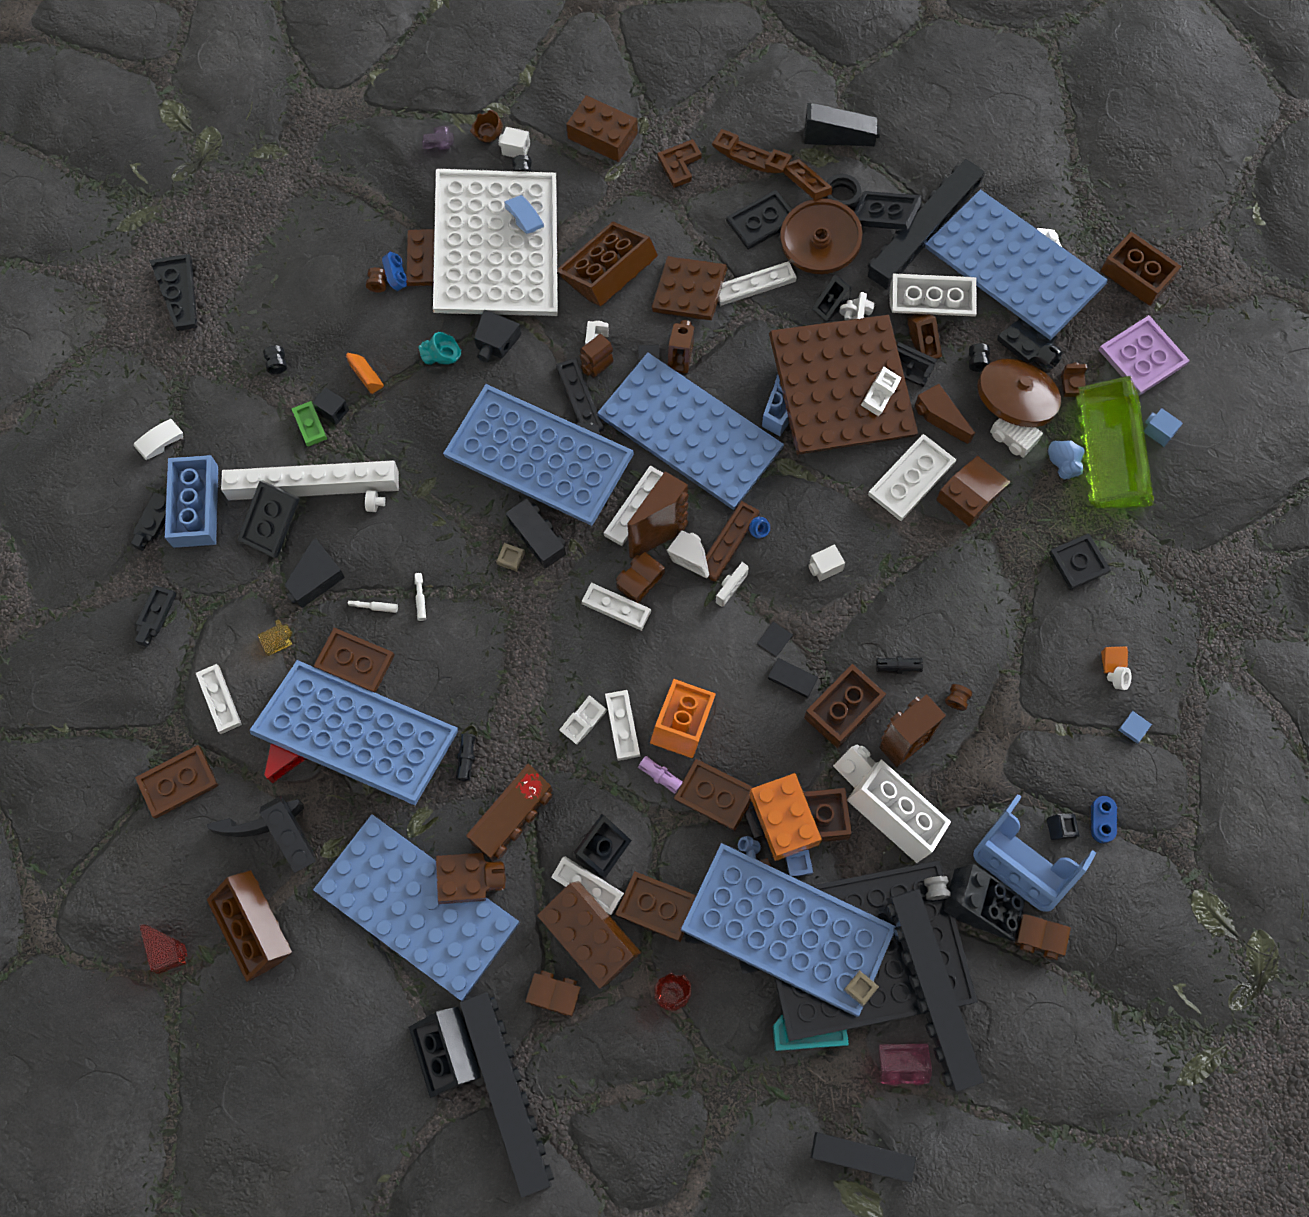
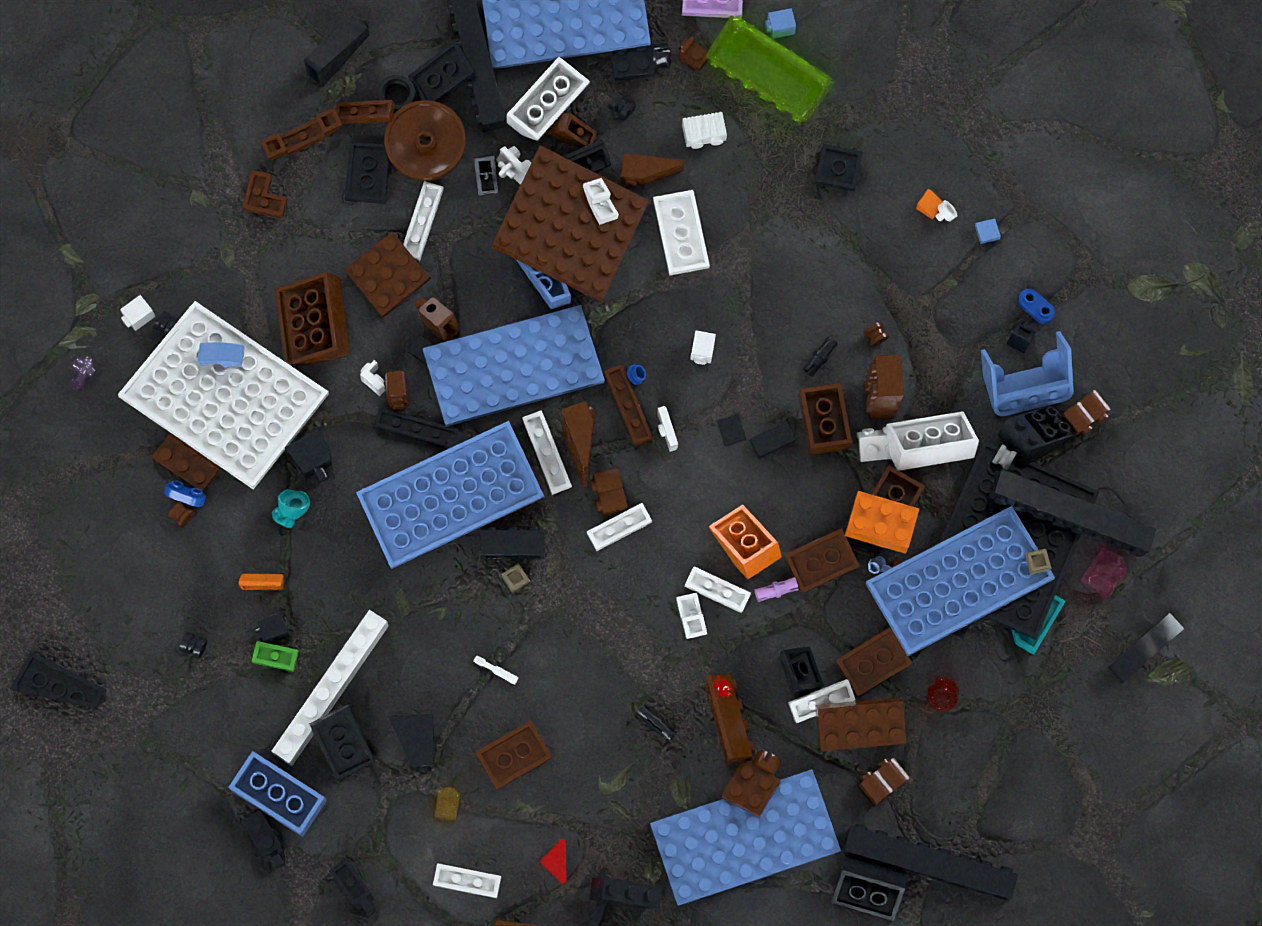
camera: 60 degrees left, 5 degrees up
white slope [134,419,183,460] -> none
medium blue plate [250,660,458,805] -> none
white piece [348,601,398,613] -> none
white tile [365,490,385,512] -> none
reddish brown hair [470,110,503,143] -> none
reddish brown brick [566,95,638,162] -> none
white slope [667,531,709,578] -> none
medium blue plate [785,850,813,878] -> none
reddish brown slope [936,456,1011,527] -> none
reddish brown dish [977,359,1061,427] -> none
medium blue hair [1048,441,1085,479] -> none

